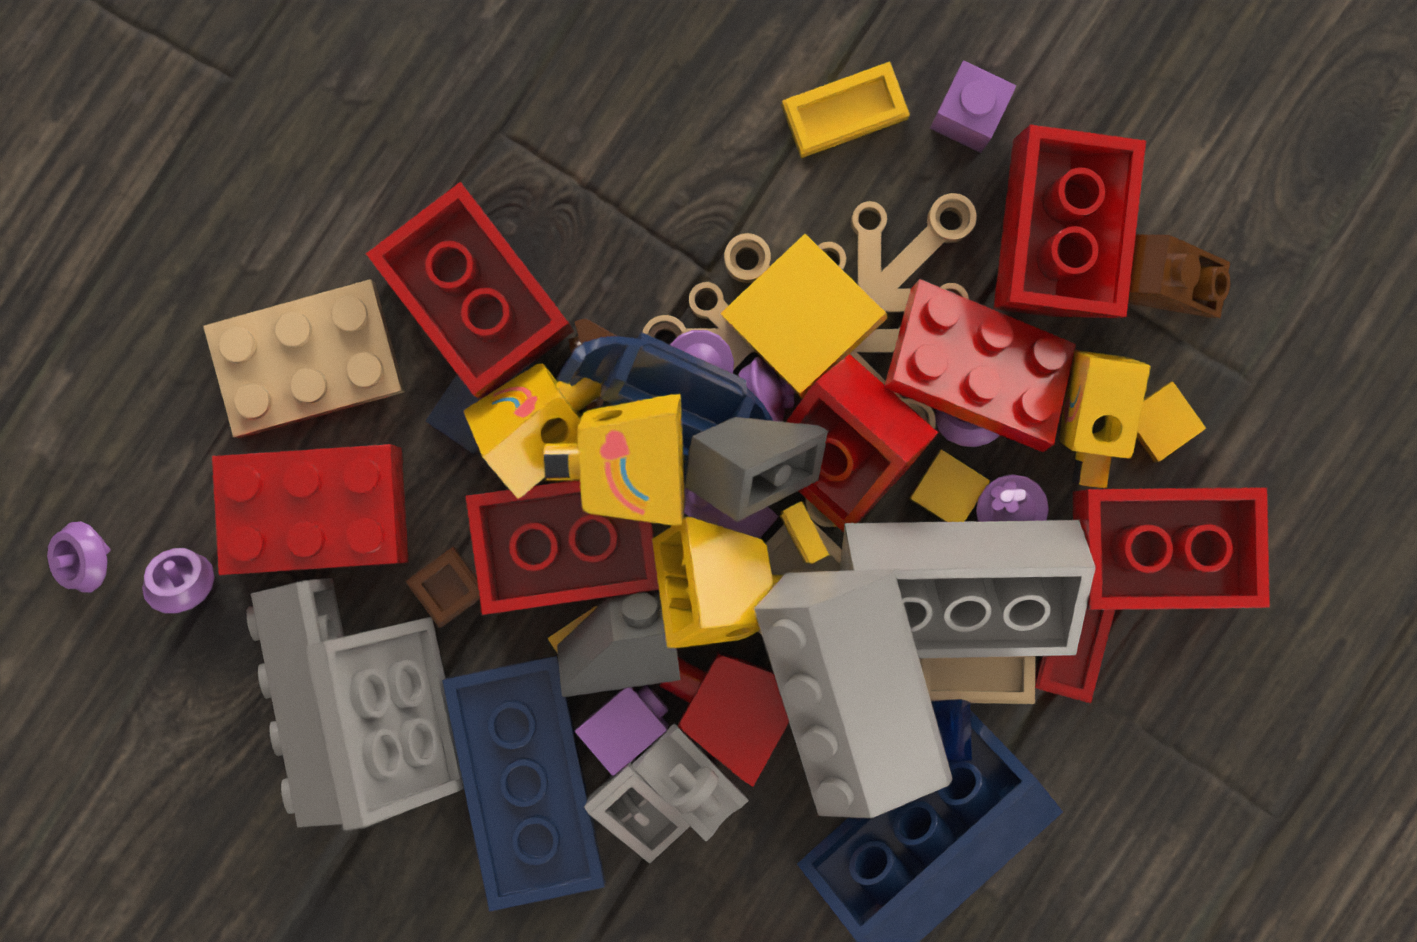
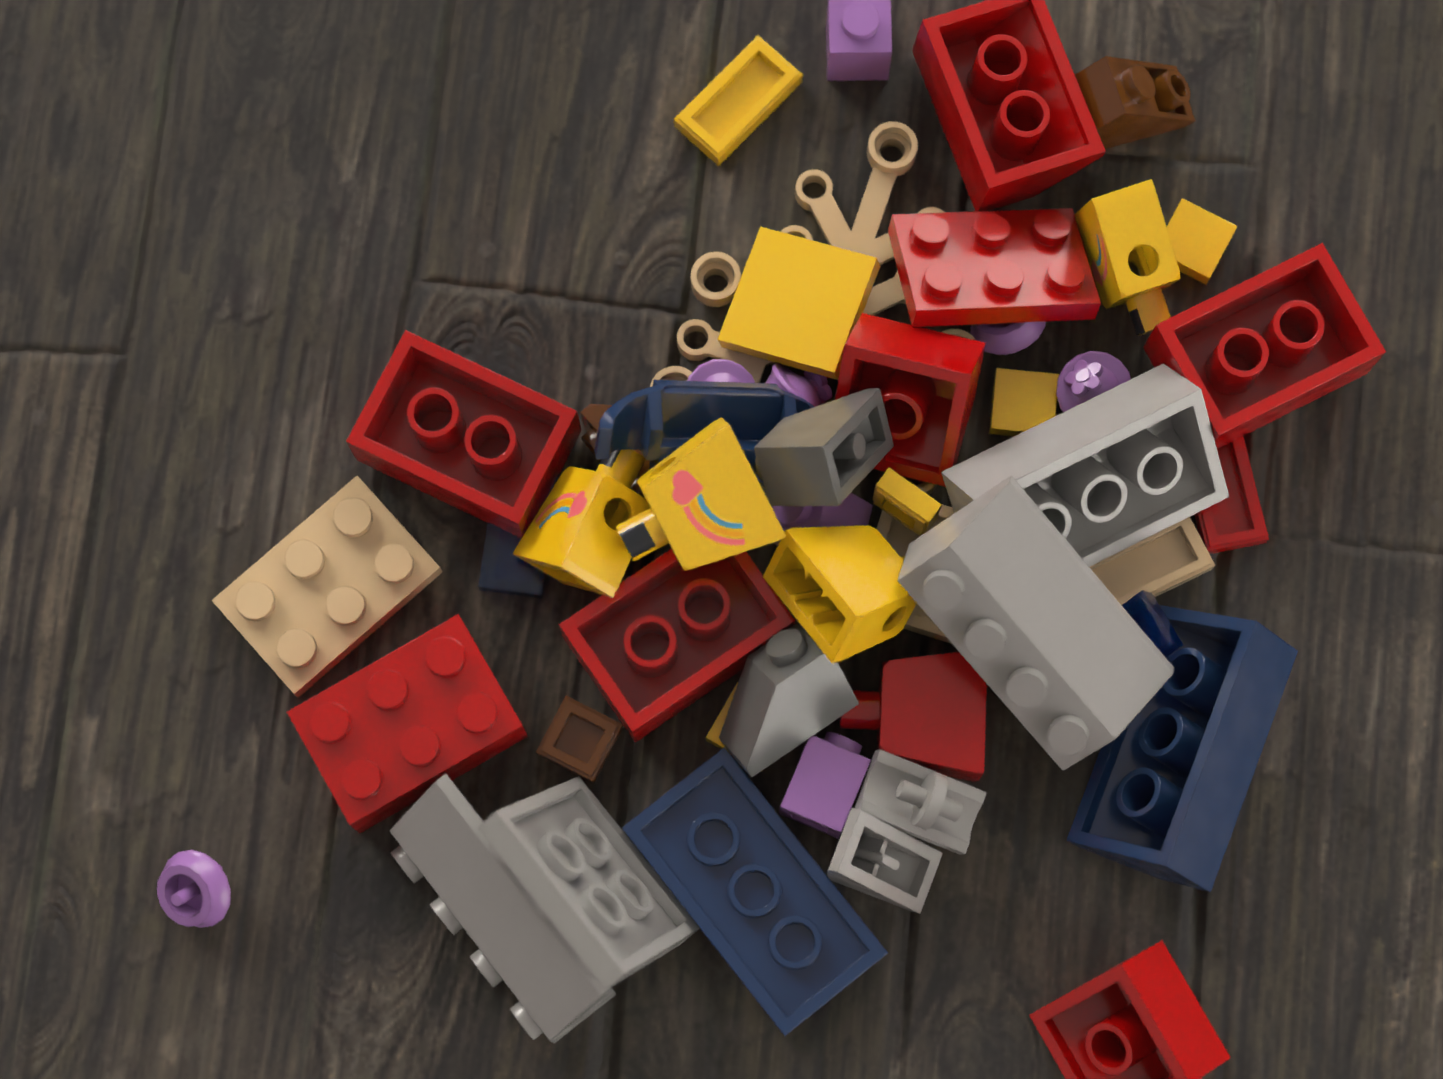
camera: 25 degrees left, 10 degrees down
medium lavender hat [142,548,215,613] -> none

